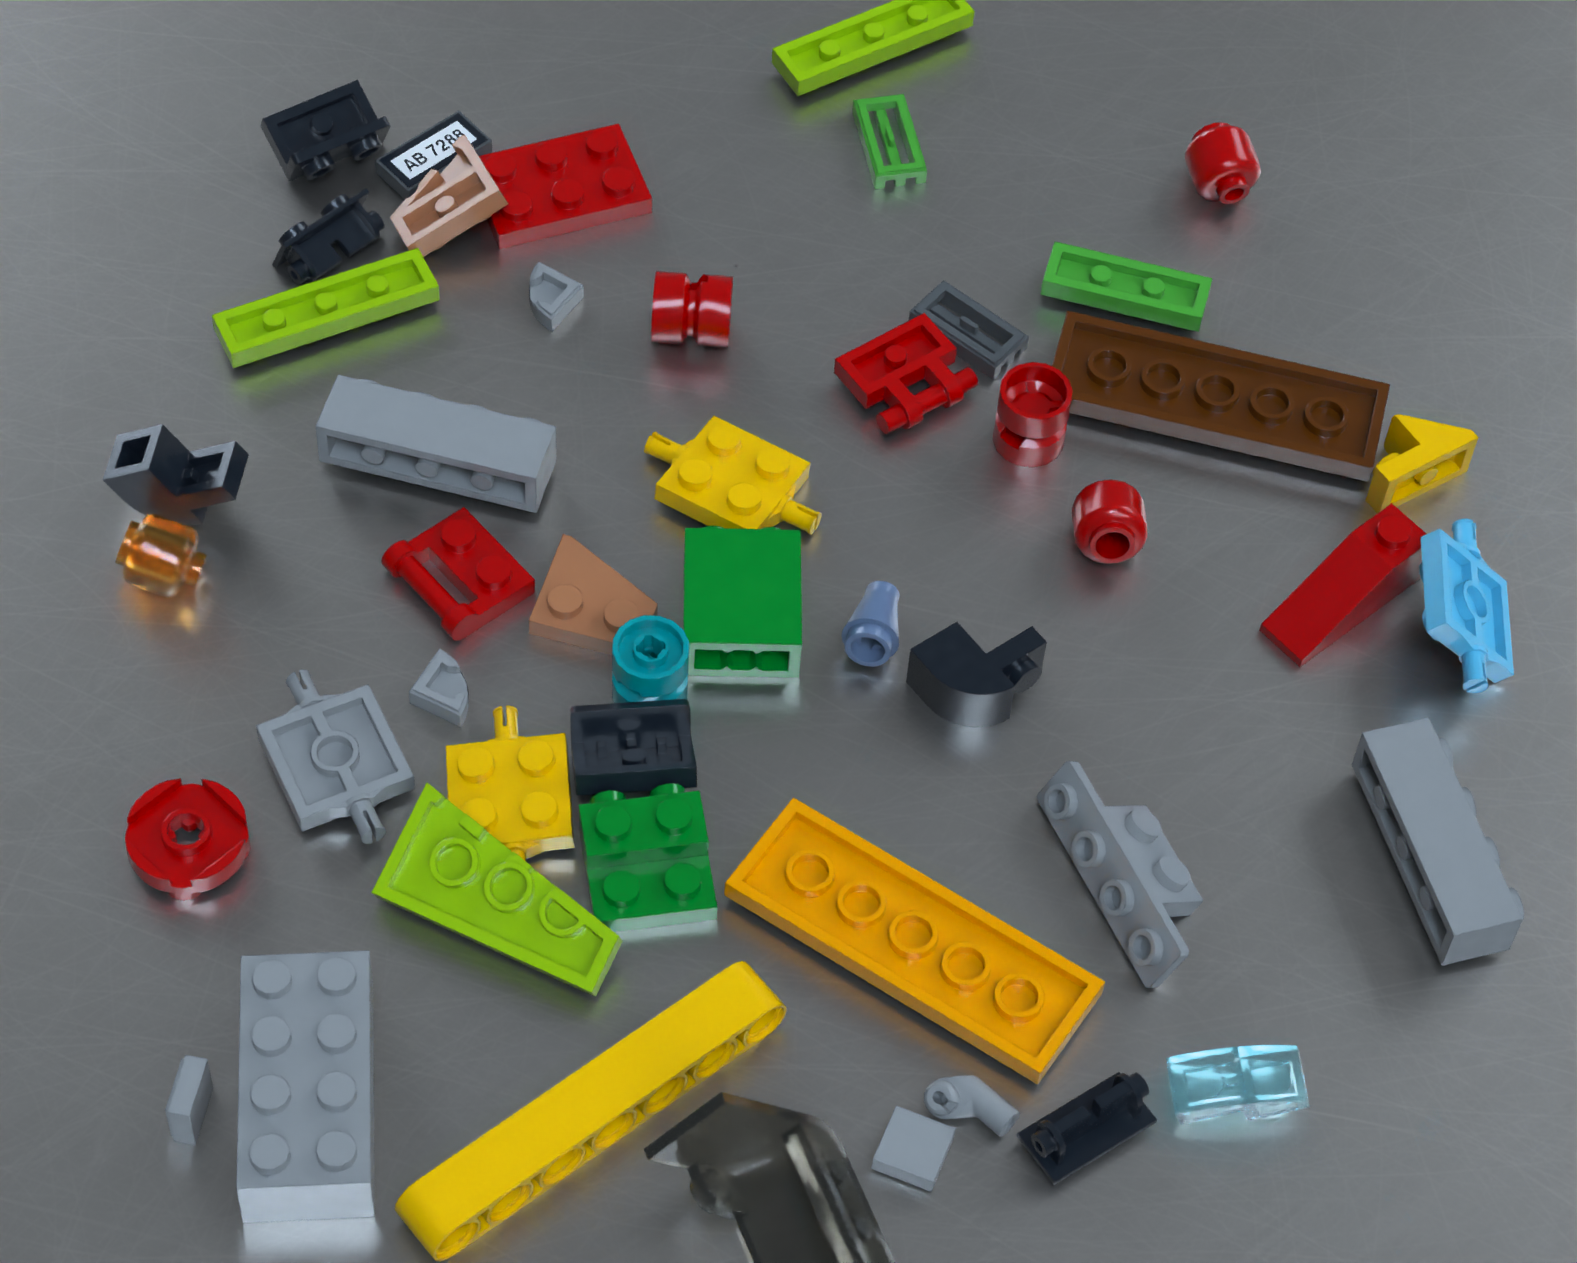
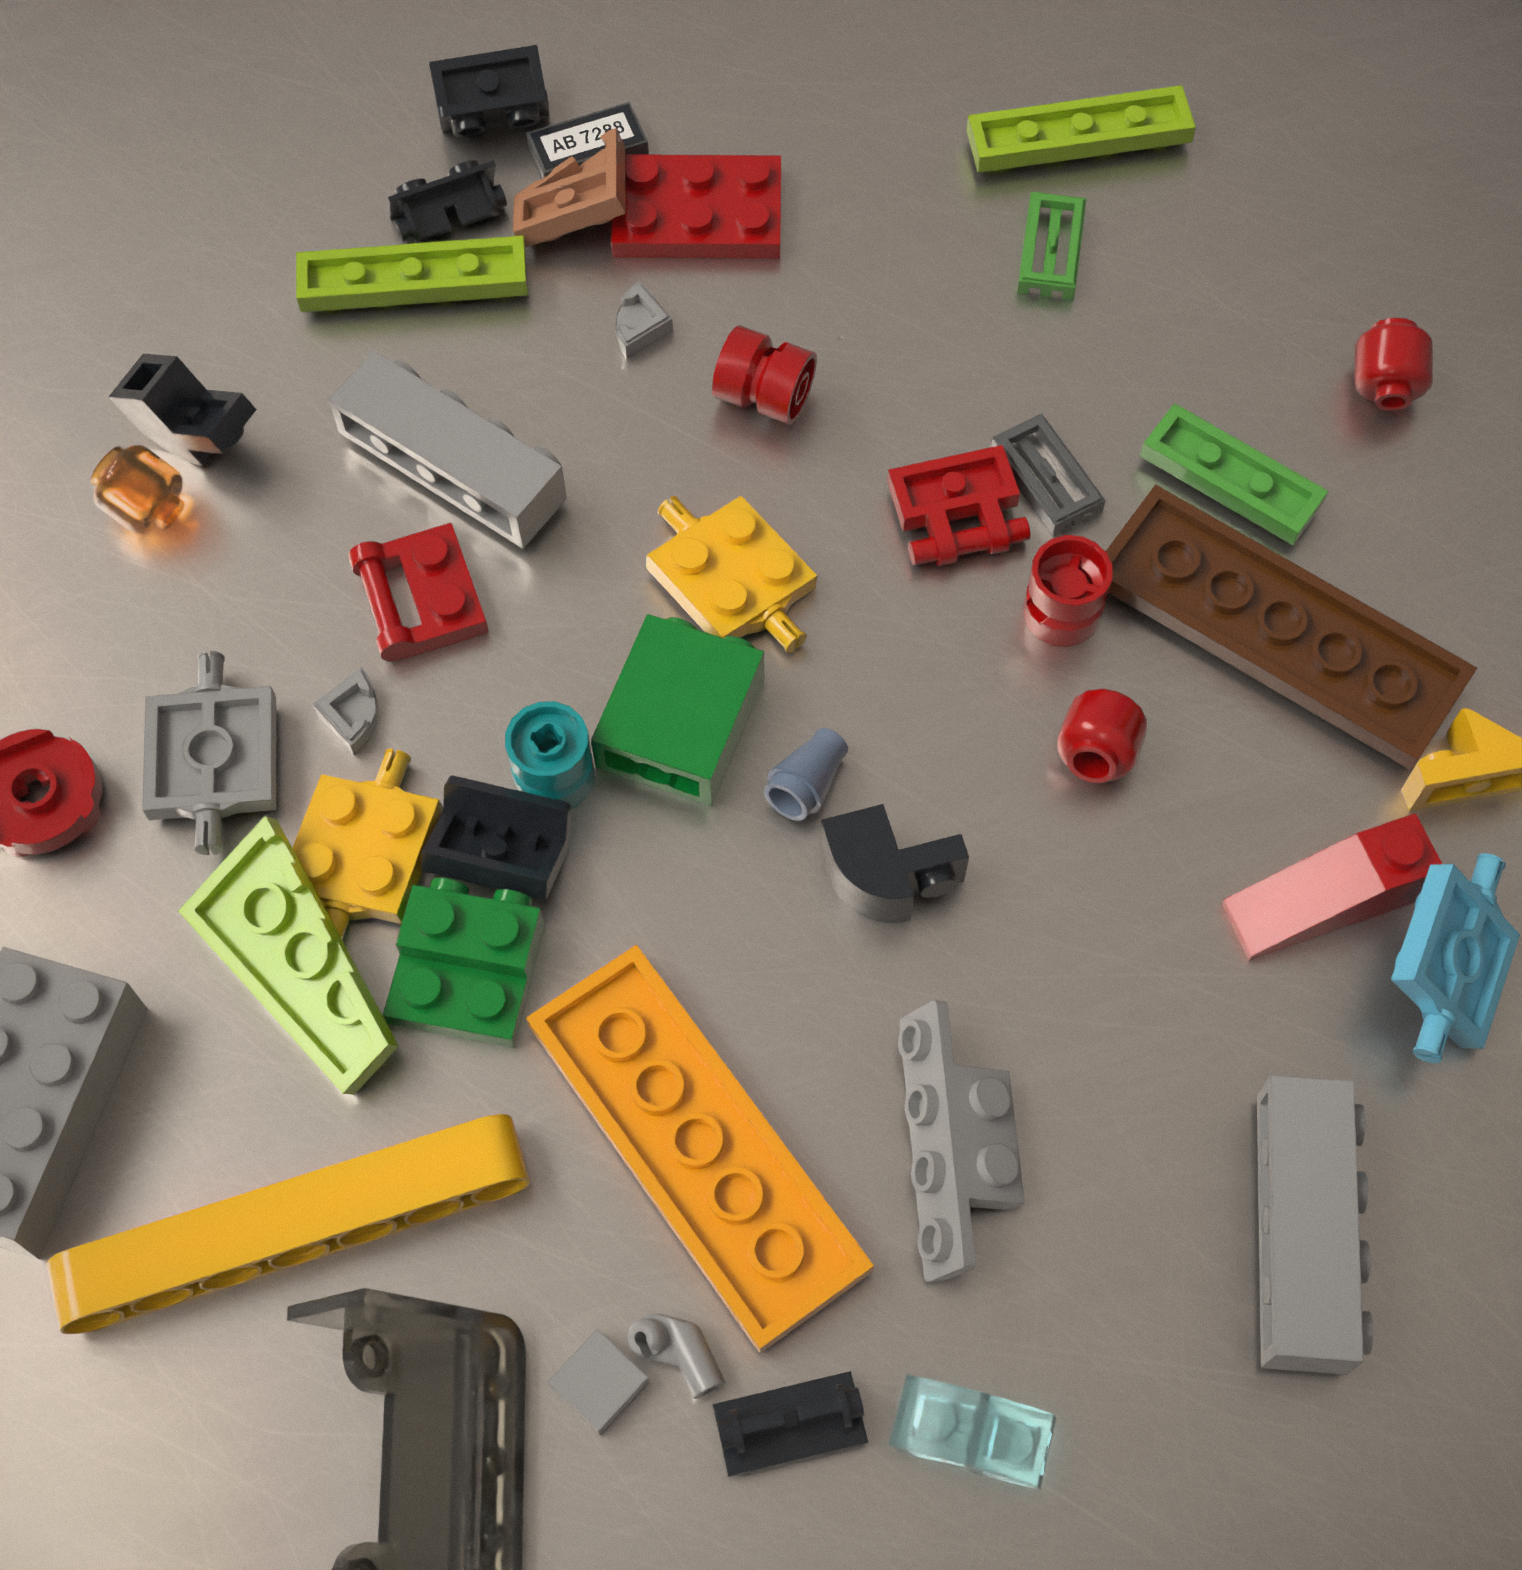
camera: 25 degrees right, 10 degrees up
nougat wing [529,534,658,655] -> none

